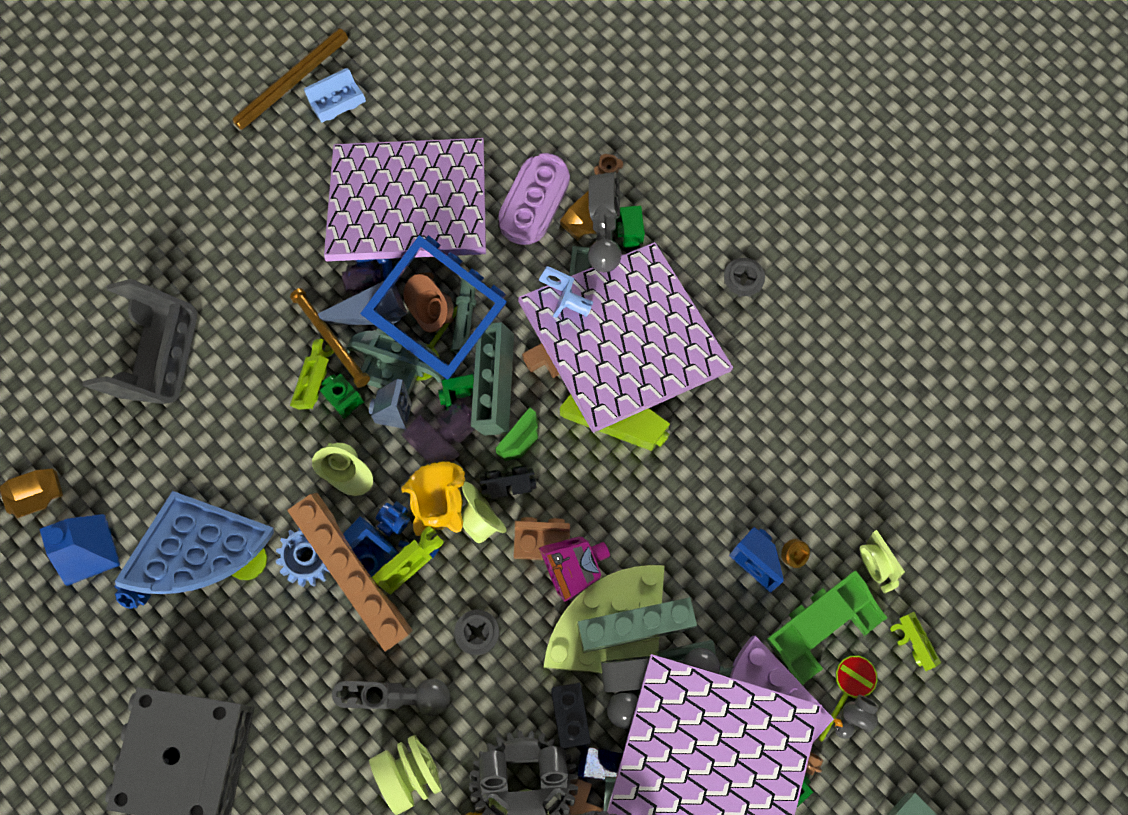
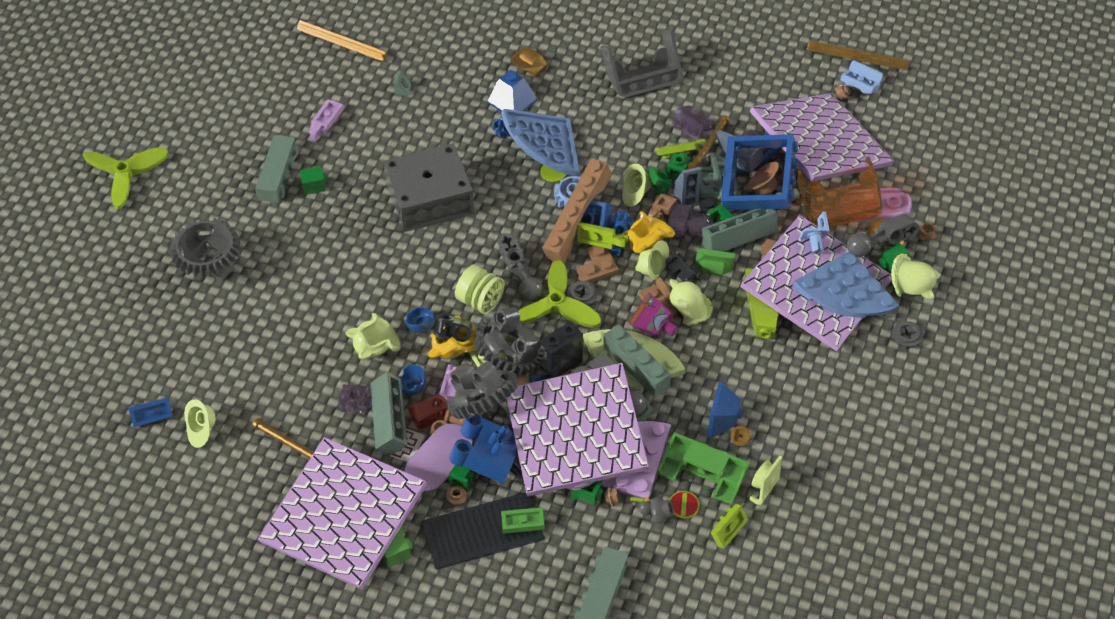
camera: 65 degrees right, 20 degrees down
none -> lime piece [518,260,601,328]
none -> medium nougat plate [577,246,619,283]
none -> green bracket [647,166,672,196]
none -> medium nougat plate [649,194,677,220]
none -> yellowish green hair [670,279,713,326]
none -> clear purple bracket [672,105,716,141]
none -> black plate [699,198,718,215]
none -> medium blue plate [792,252,900,318]
none -> clear orange windscreen [798,157,883,227]
none -> medium nougat plate [835,83,850,100]
none -> yellowish green hair [891,253,941,300]

